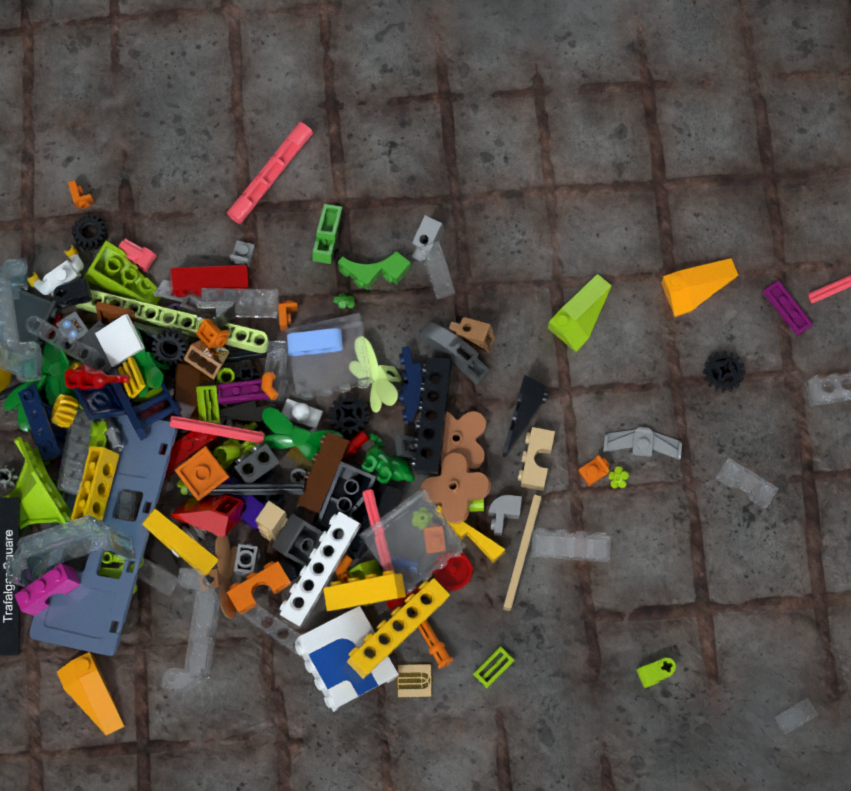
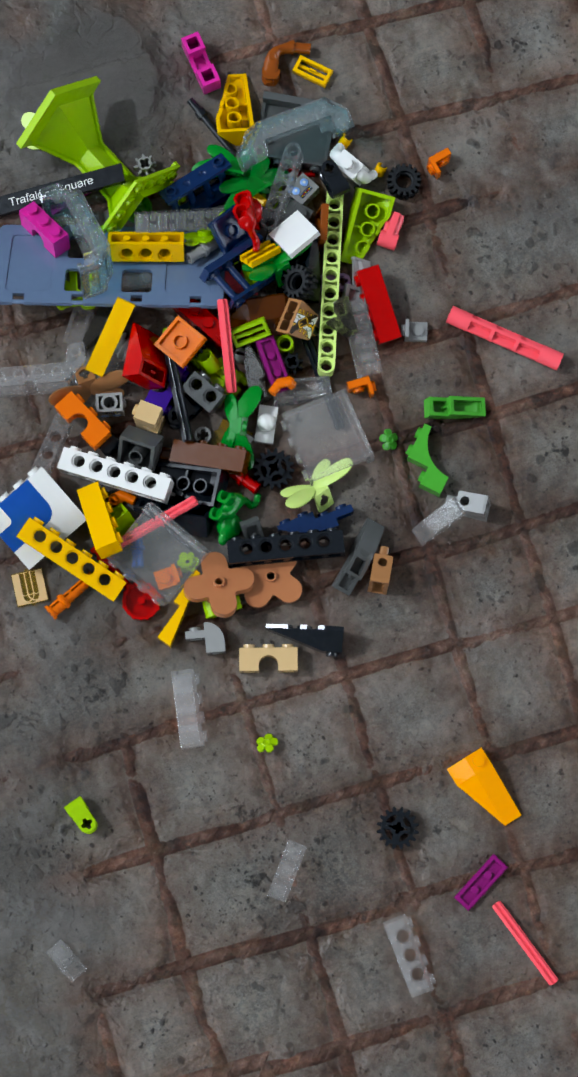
camera: 75 degrees right, 5 degrees up
yellow gear [50,394,78,428] -> none
orange bracket [196,318,230,348] -> none
light blue beam [287,328,343,356] -> none
lime tile [473,646,515,689] -> none
tan tile [503,494,541,611] -> none
lime wedge [548,274,612,352] -> none
orange bracket [578,455,610,486] -> none
light grey plate [603,427,682,460] -> none

